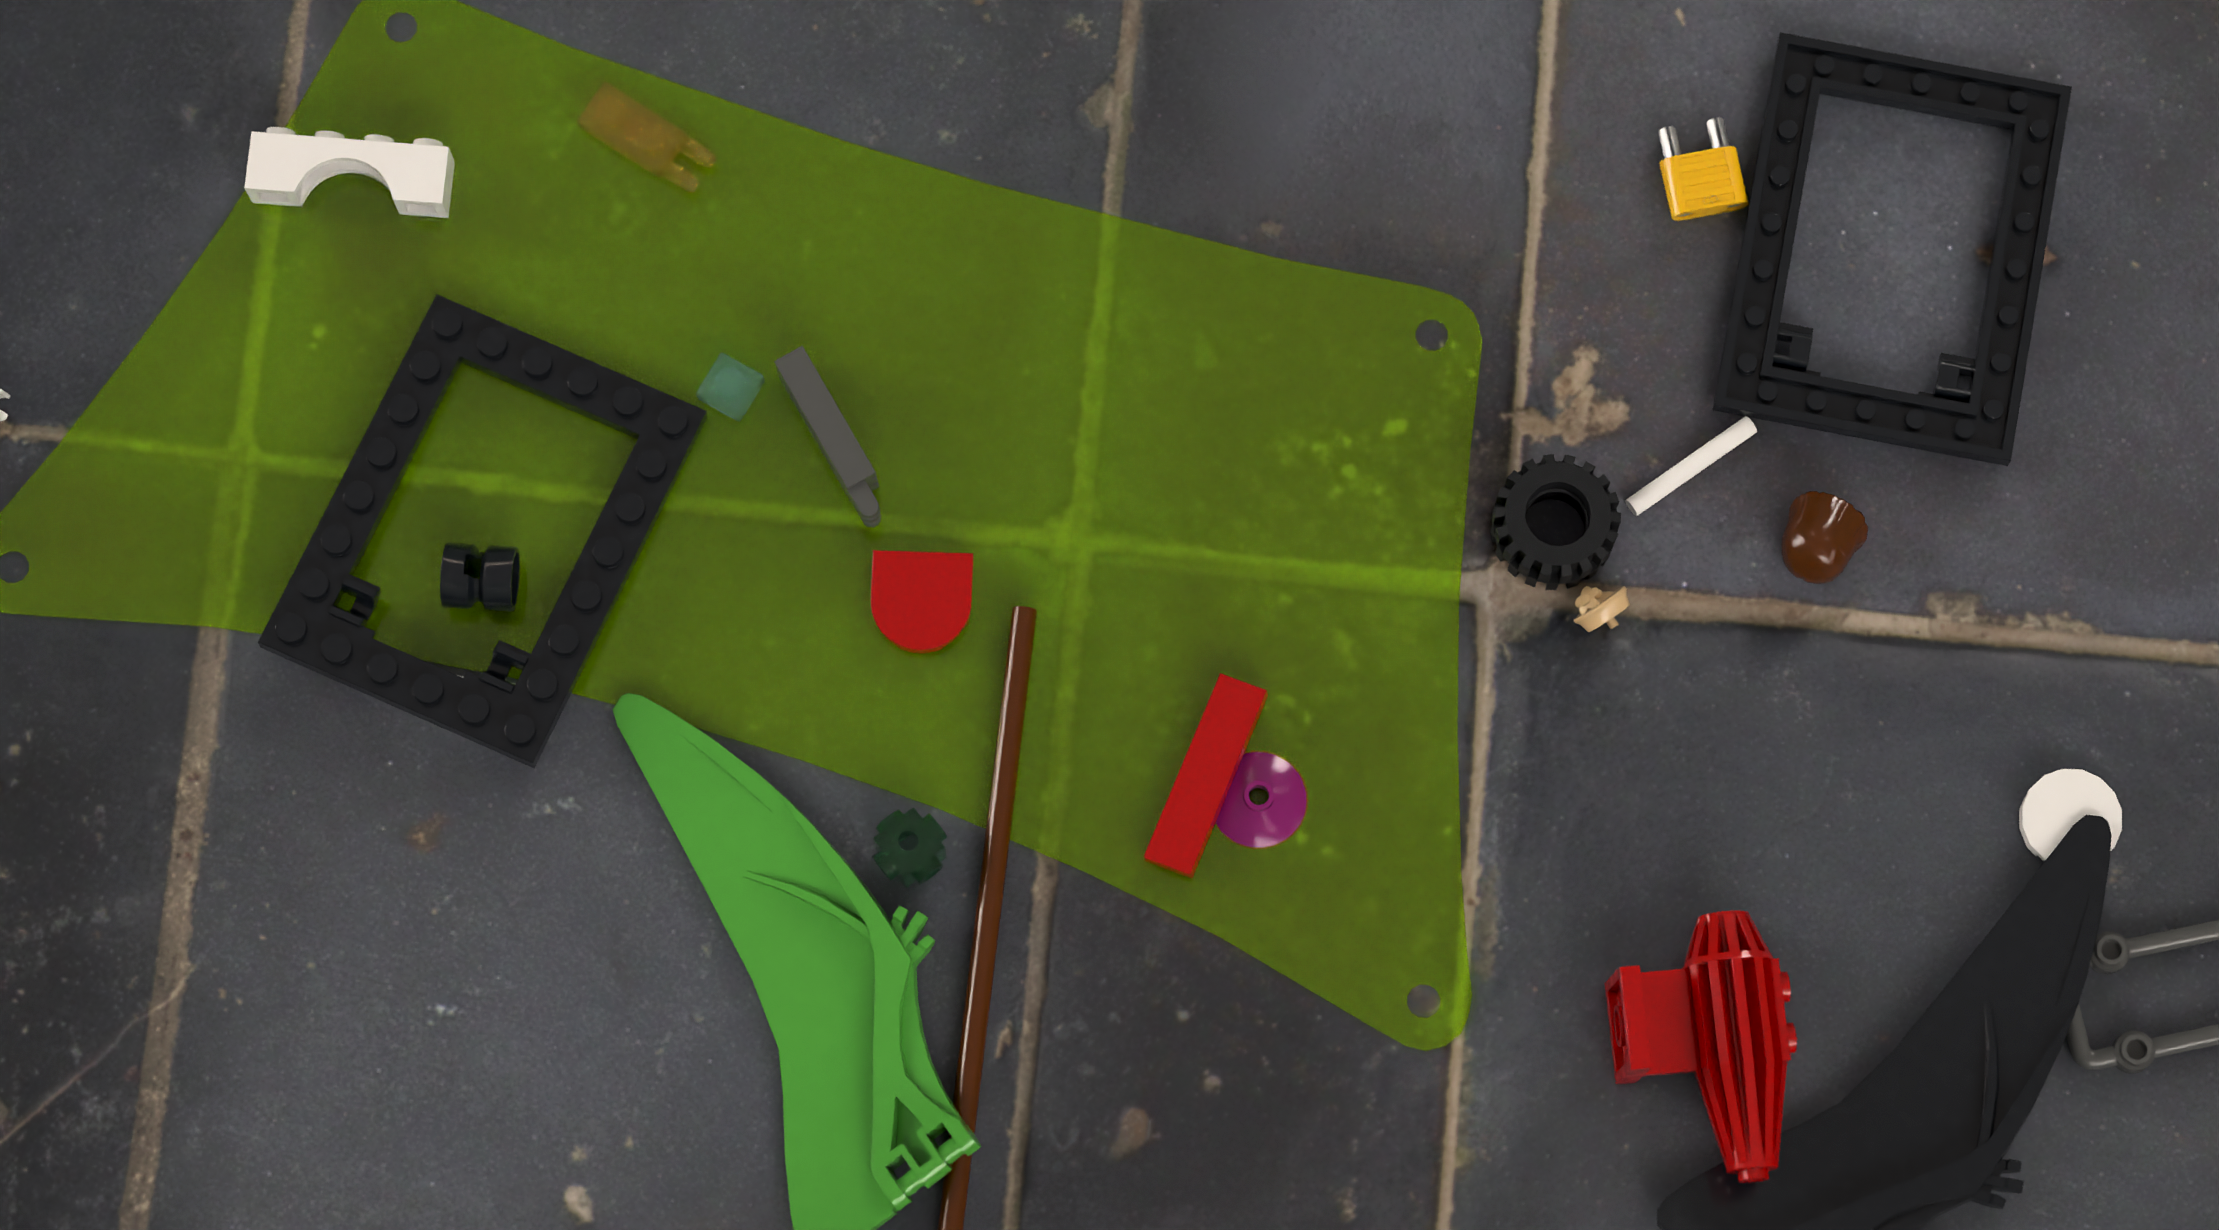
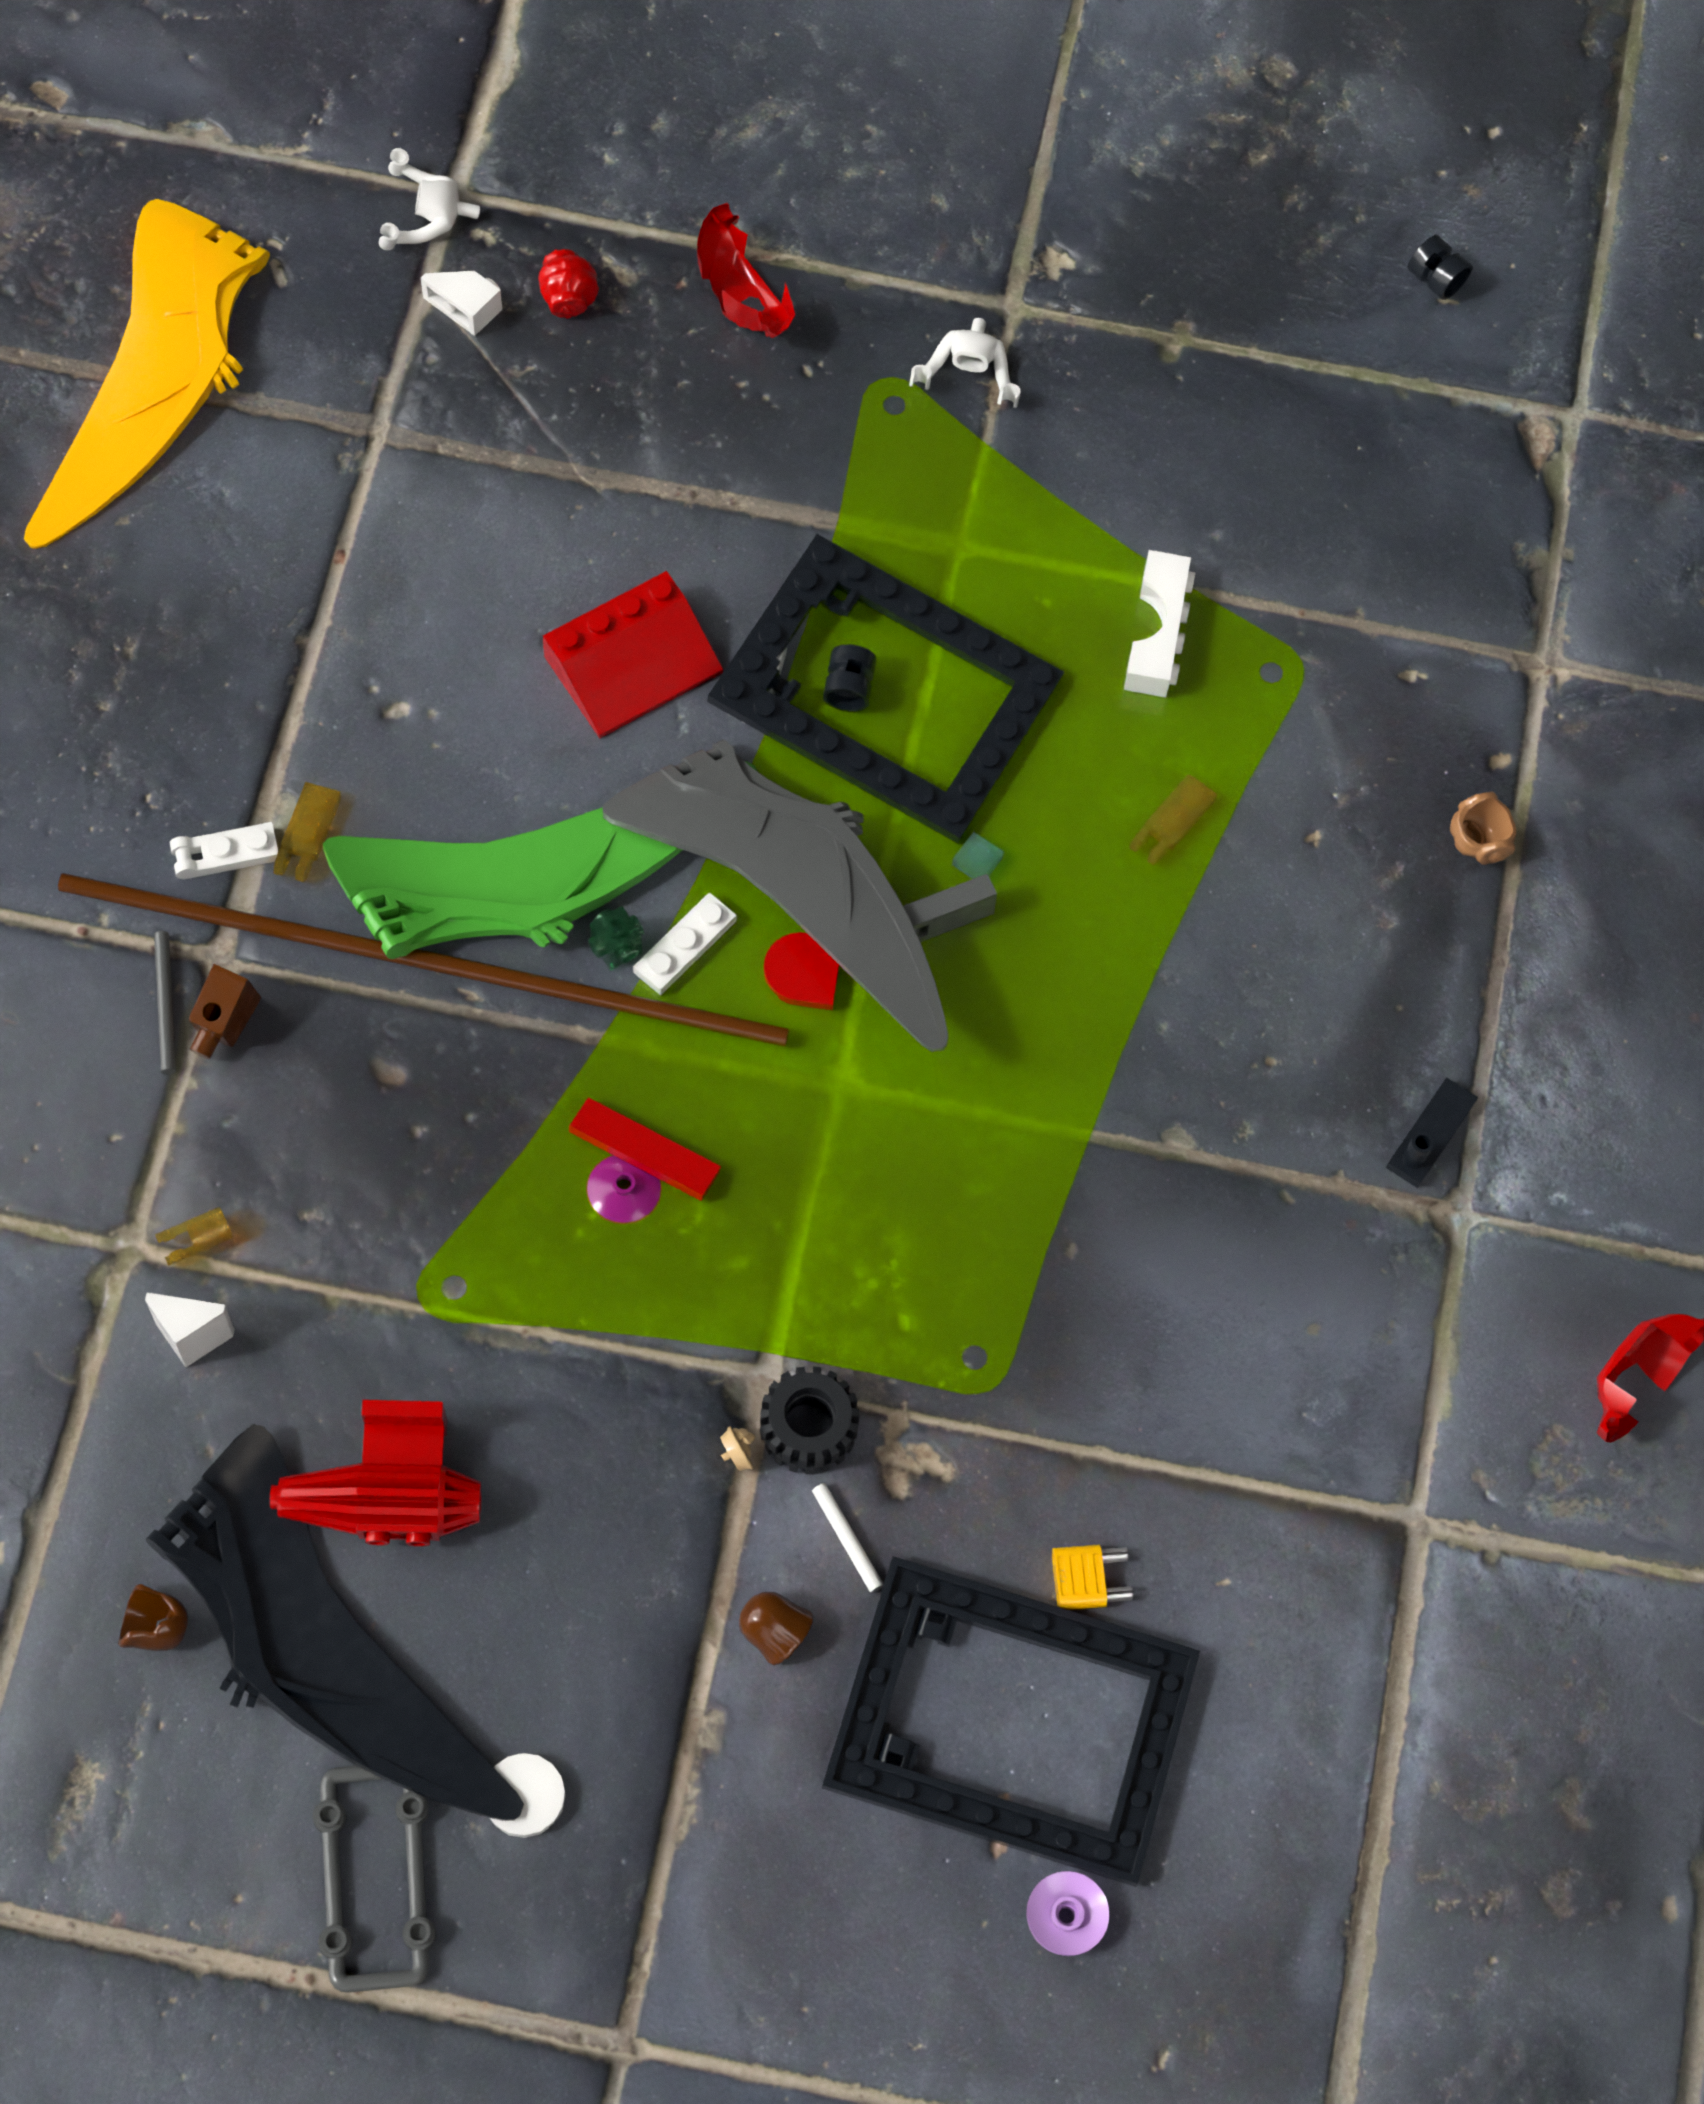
camera: 90 degrees right, 10 degrees down
none -> red slope [543,571,723,739]
none -> dark grey animal [603,739,948,1052]
none -> white plate [633,892,737,996]
none -> lavender dish [1026,1871,1109,1956]

